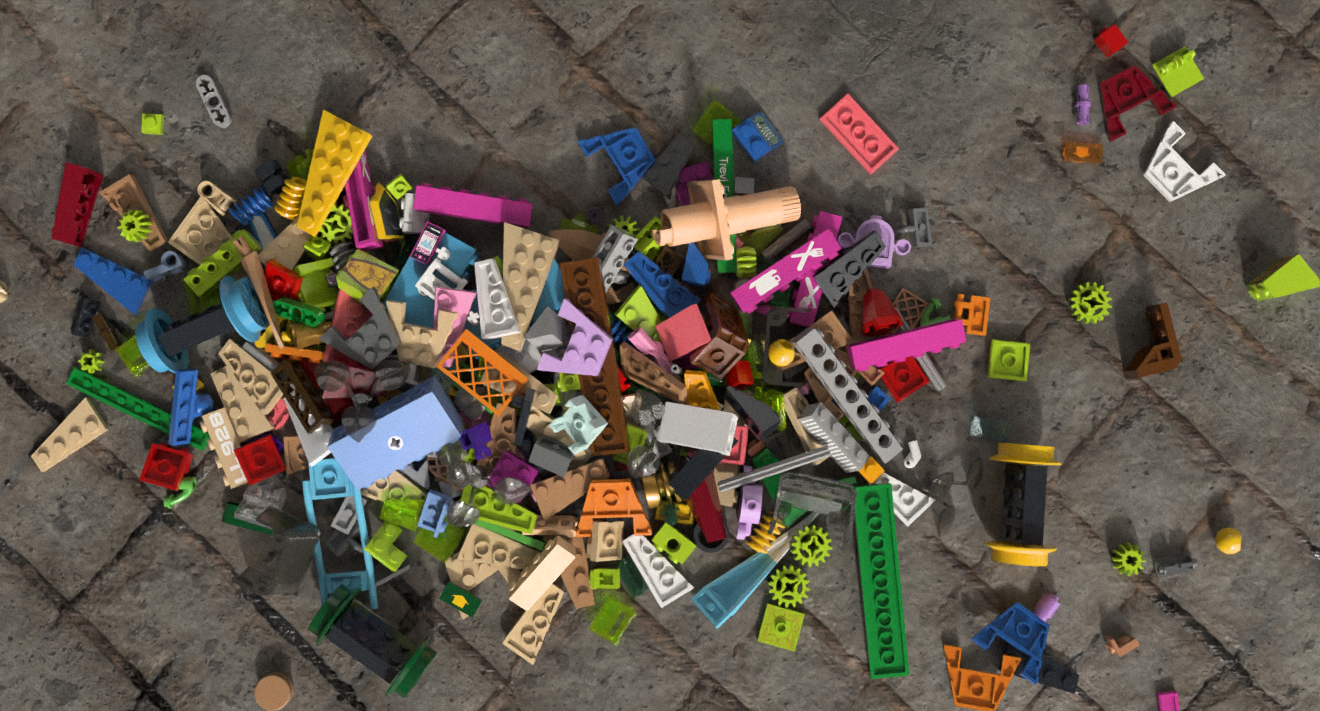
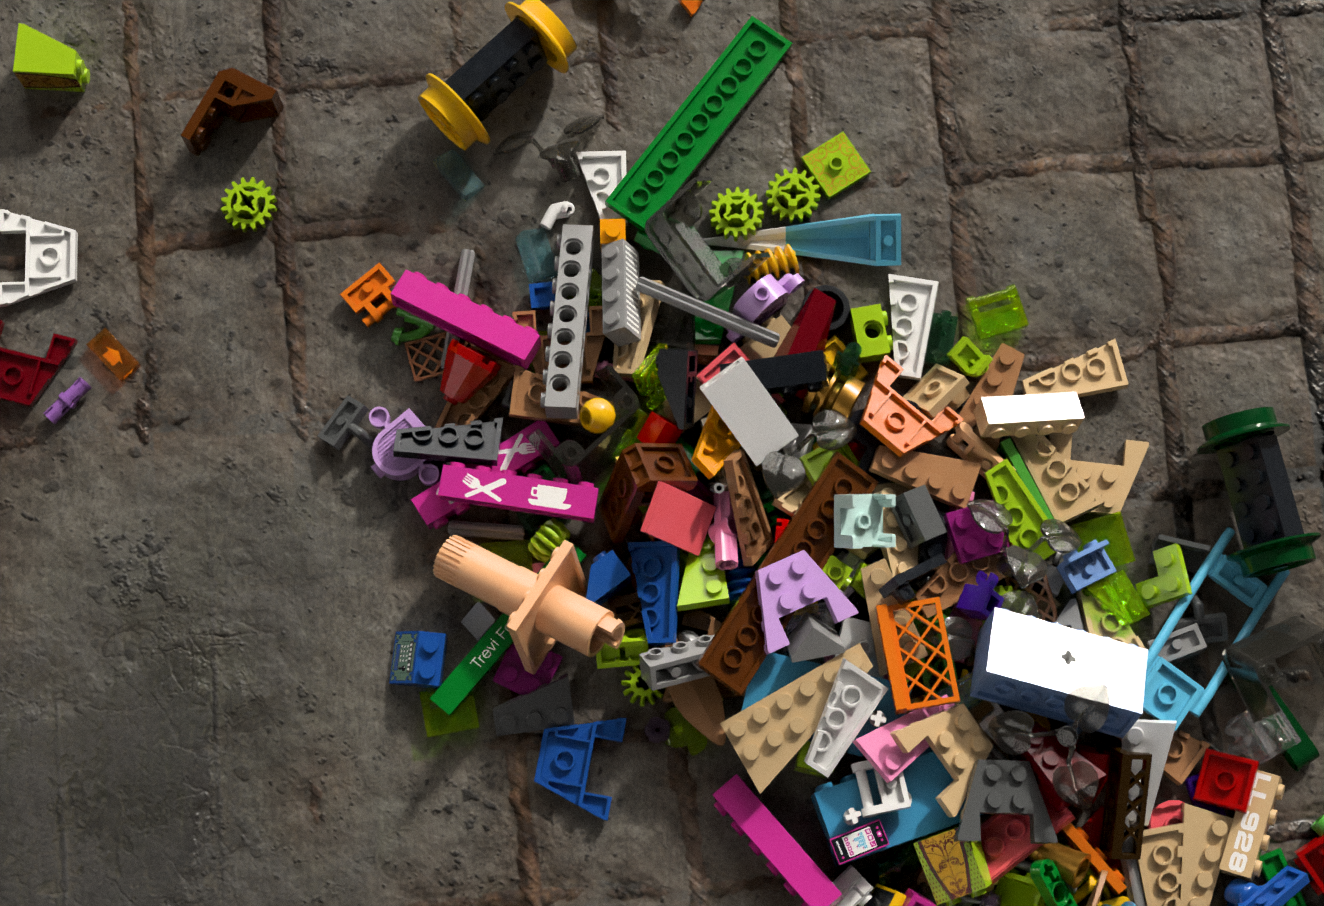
camera: 140 degrees left, 10 degrees down
dark green tile [439,581,483,618] -> none
coral tile [819,93,899,175] -> none
red tile [879,356,930,403] -> none
lime plate [987,339,1030,381] -> none
none -> clear light blue slope [515,228,558,283]

